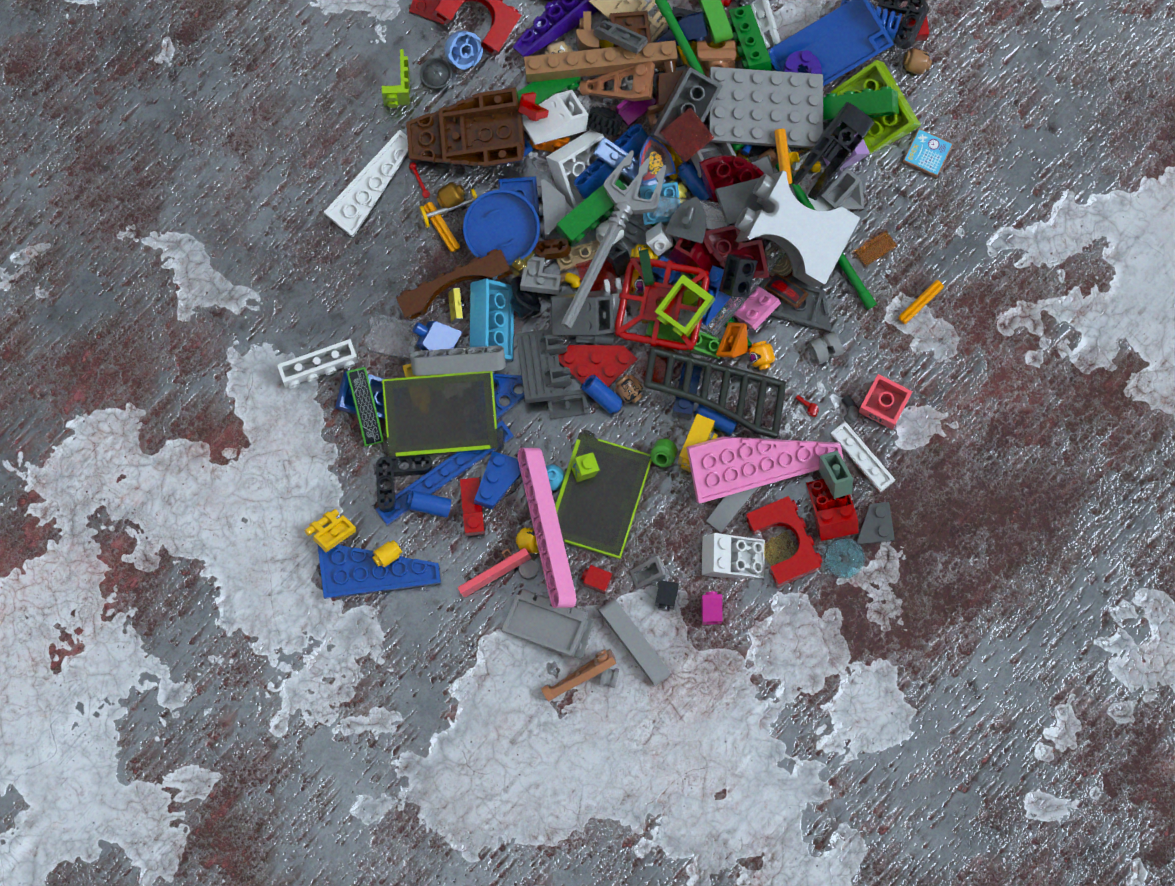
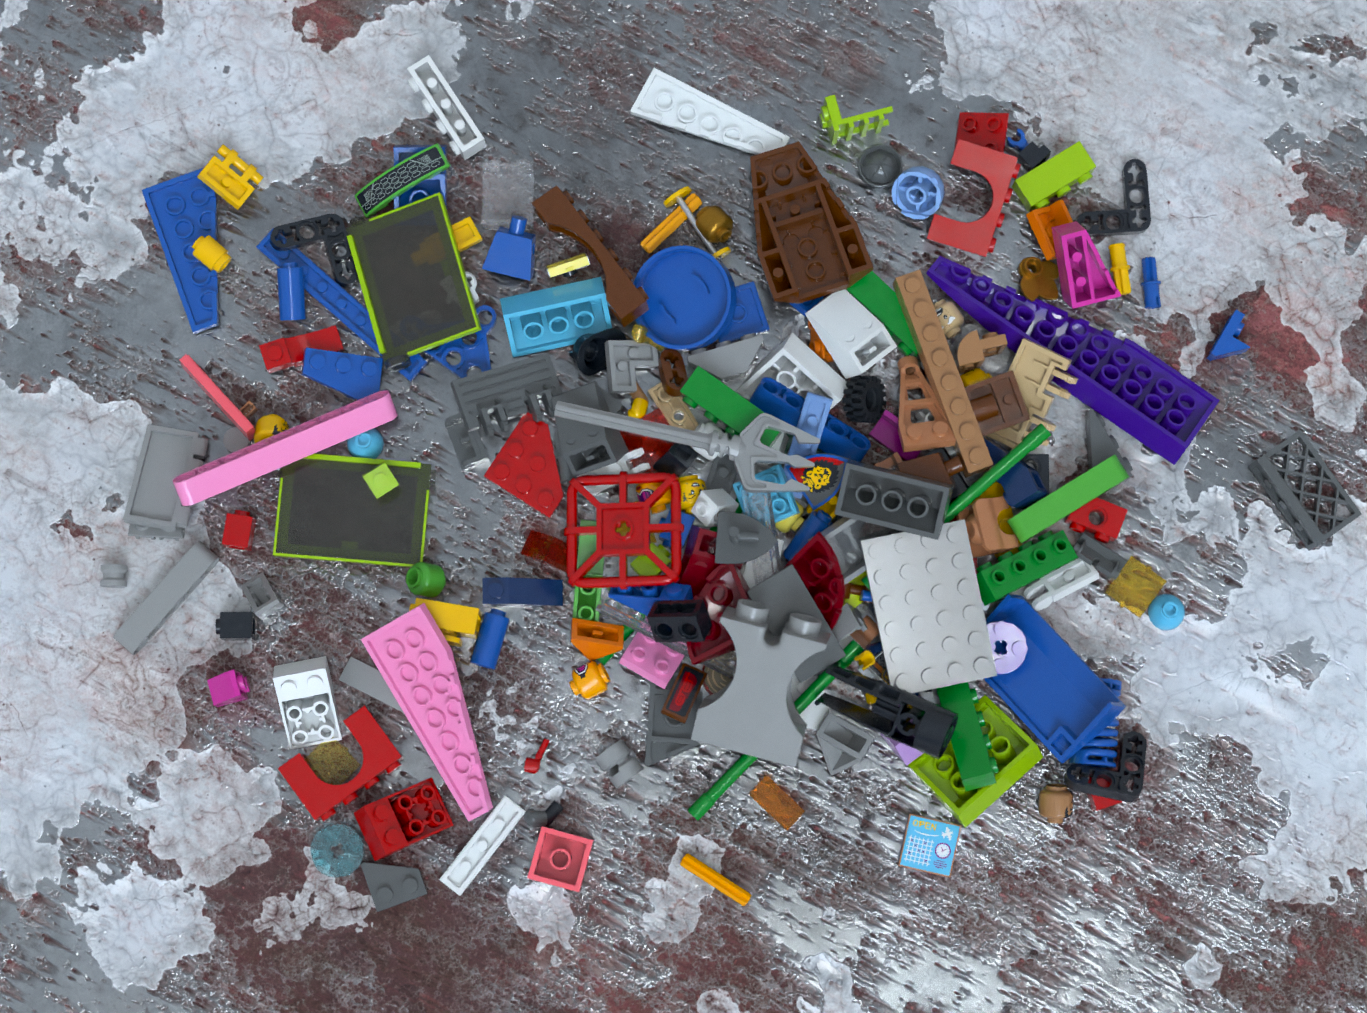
camera: 75 degrees right, 5 degrees up
red hinge [409,162,430,198] -> none
light grey beam [410,346,506,376] -> none
red bracket [518,92,549,121] -> none
nougat plate [541,649,617,702] -> none
blue brick [582,375,622,413] -> none
dark grey hinge [593,20,648,54] -> none
medium nougat head [615,374,643,403] -> none
dark green beam [639,249,654,286] -> none
pearl dark grey bar [644,347,786,438] -> none
lime window [655,274,715,337] -> none
clear red plate [660,108,714,162] -> none
light orange axle [774,128,793,185] -> none
sand green brick [819,451,853,499] -> none

